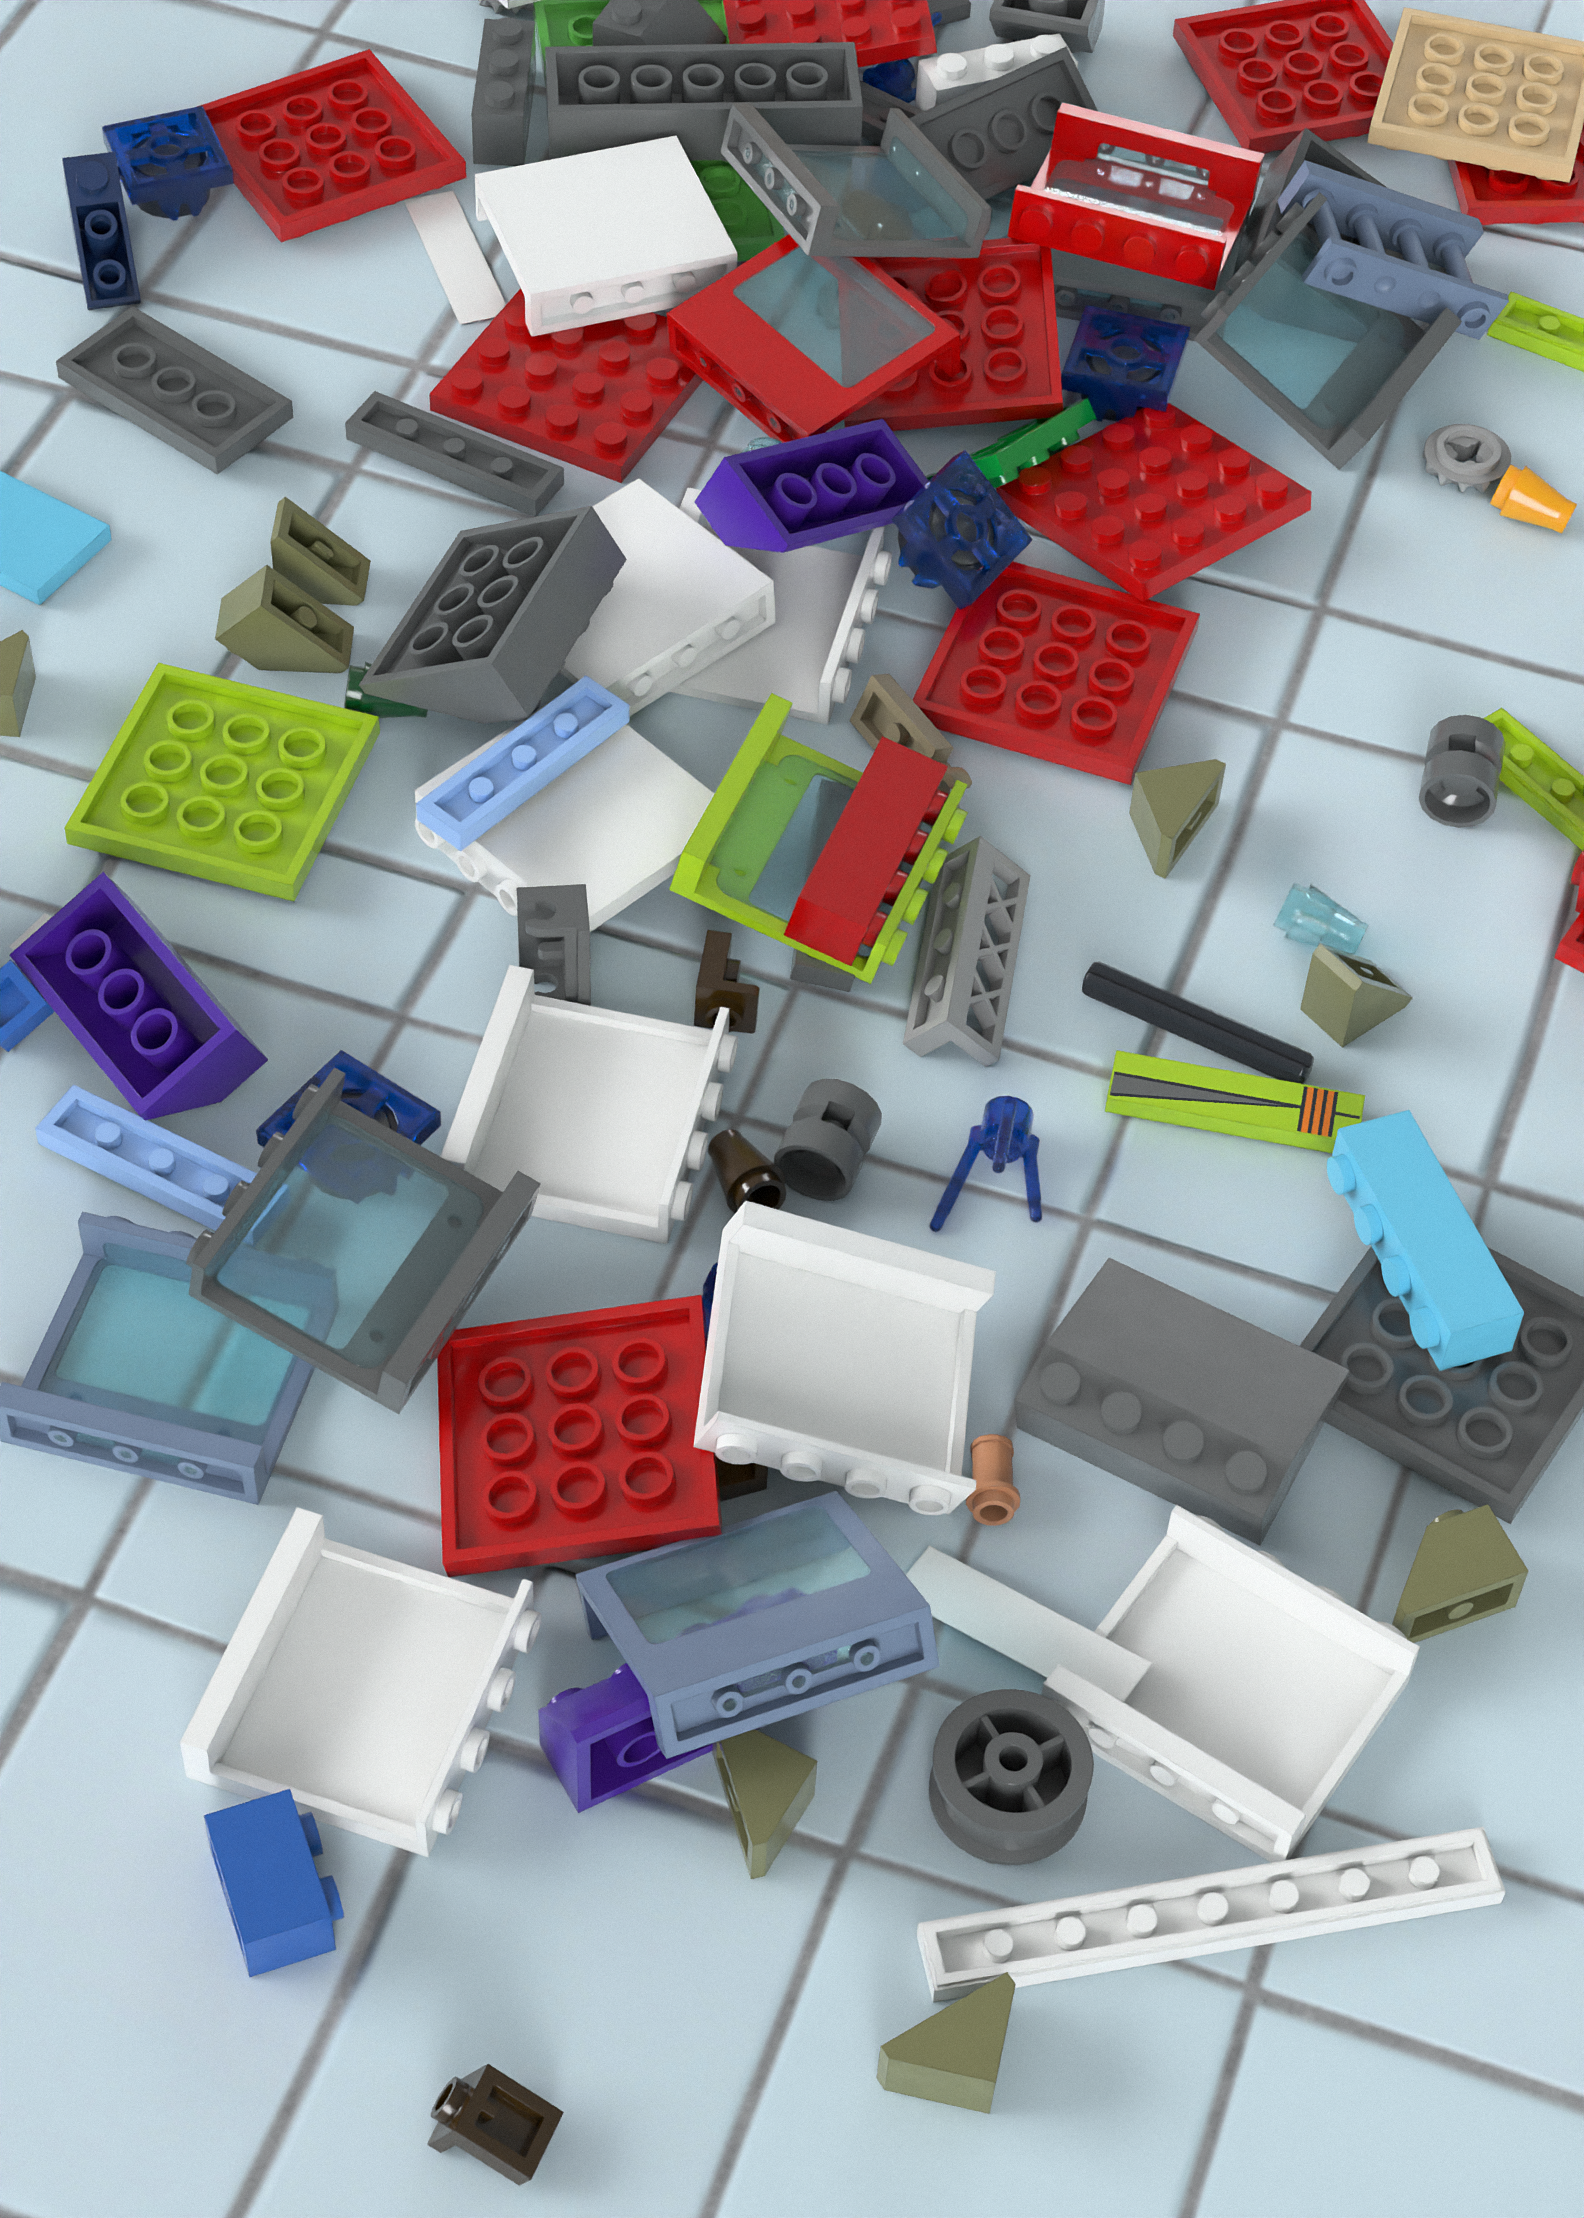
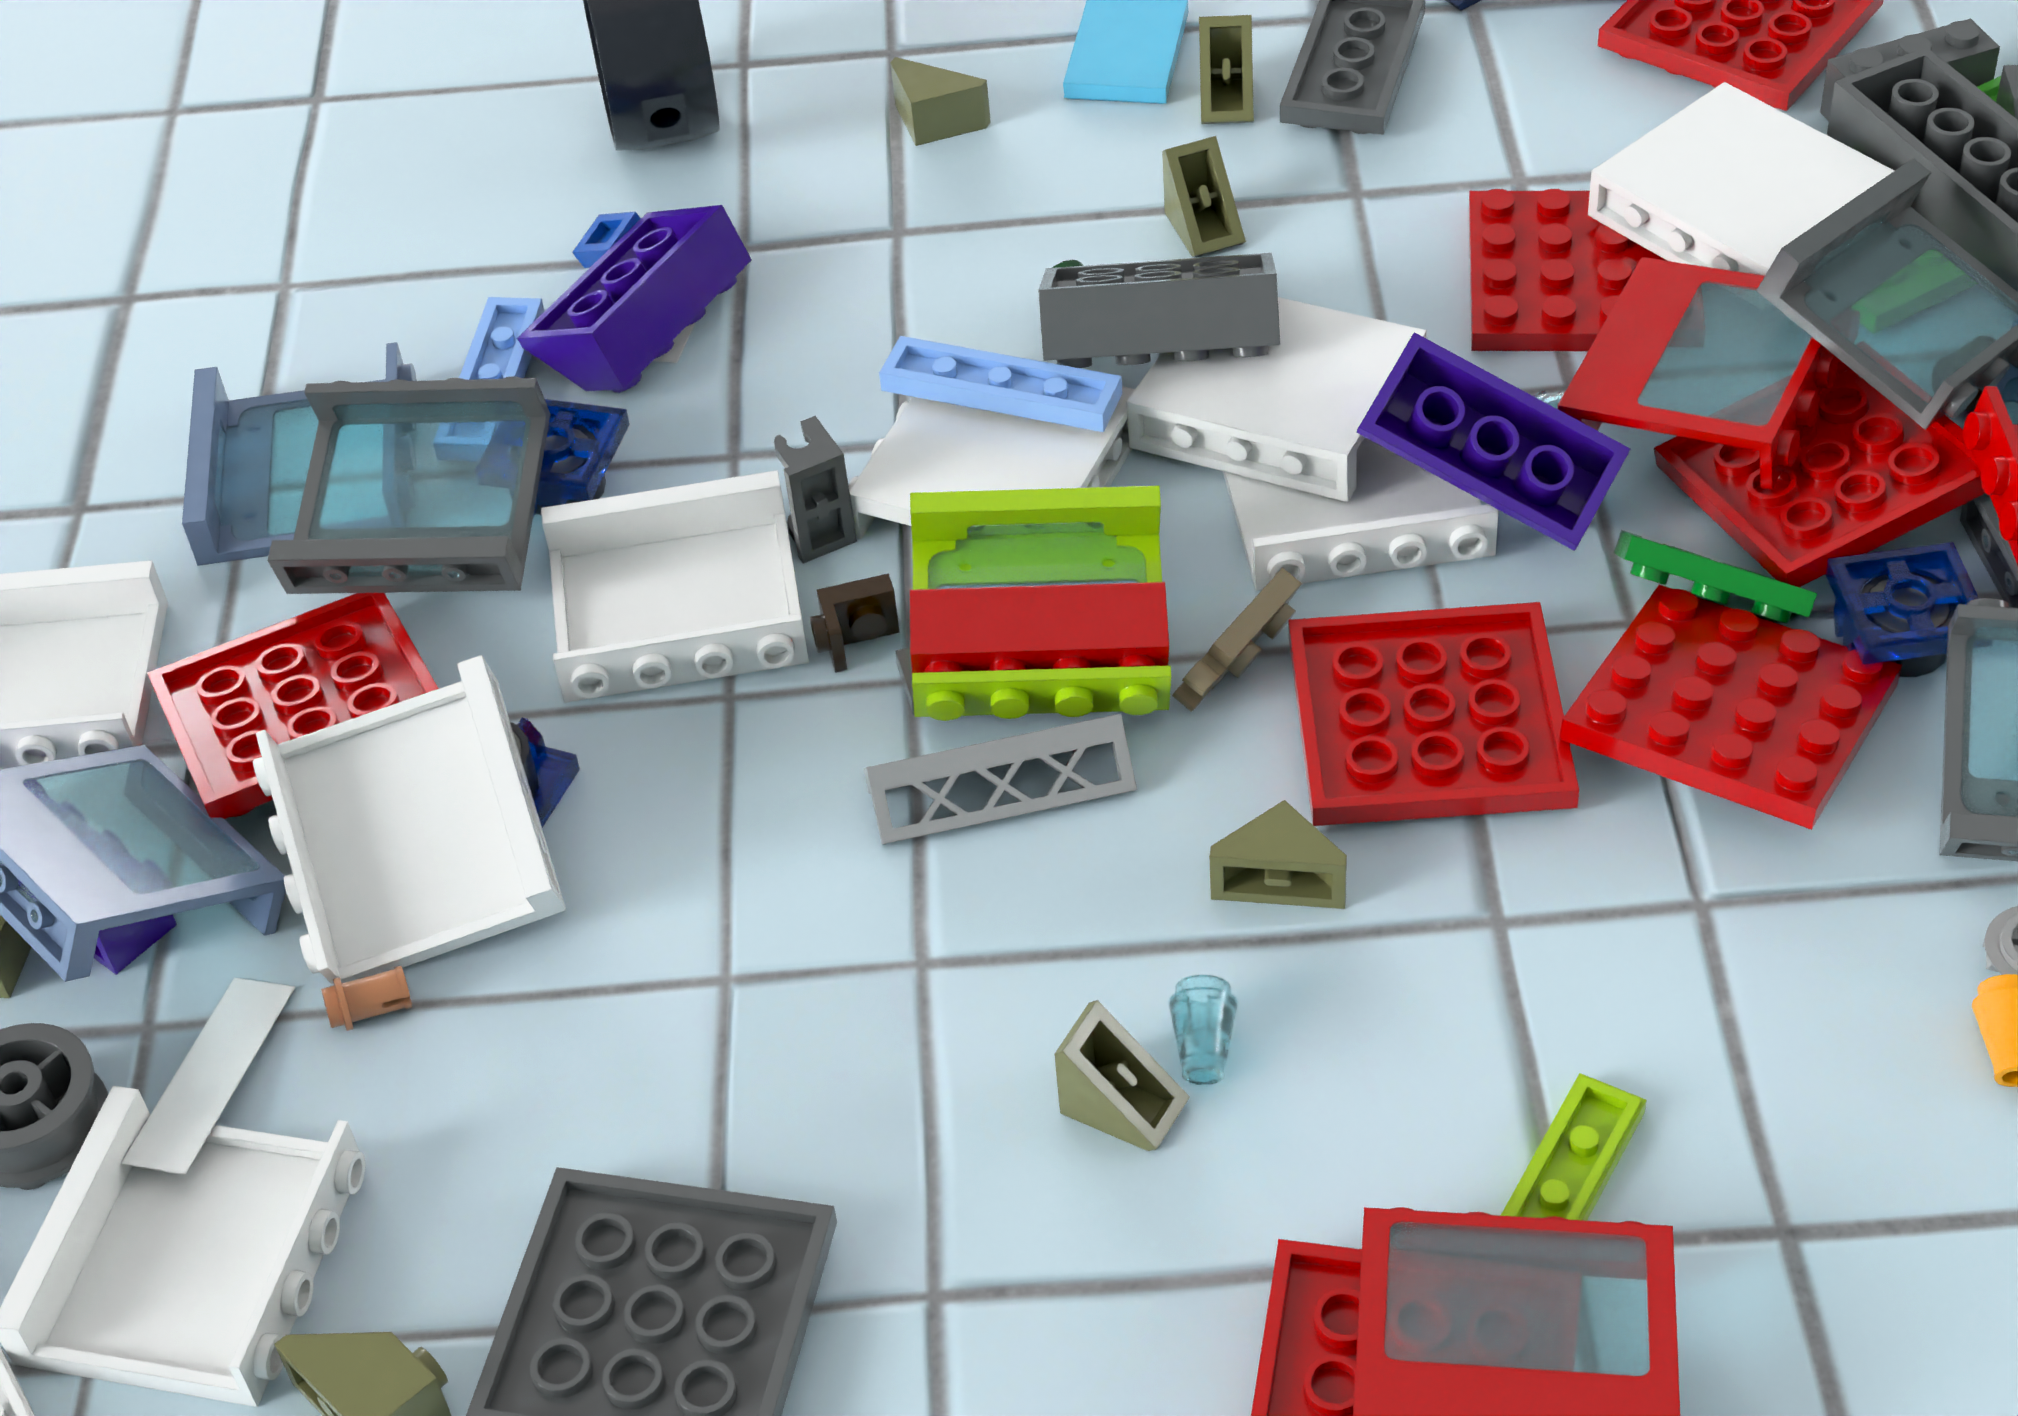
camera: 75 degrees right, 5 degrees down
lime plate [64,663,380,902] -> none
olive slope [215,565,354,673] -> none
dark grey plate [345,391,564,517] -> none
dark brown cone [708,1129,786,1213] -> none
dark grey wheel [774,1079,882,1201] -> none
clear blue piece [891,450,1033,610] -> none
clear blue plant [929,1096,1042,1232] -> none
dark grey slope [1014,1258,1350,1546] -> none
black axle [1082,961,1314,1084] -> none
lime tile [1105,1050,1365,1153] -> none
medium azure brick [1327,1110,1524,1371] -> none
dark grey wheel [1419,715,1505,828] -> none
none -> olive slope [1199,15,1254,124]

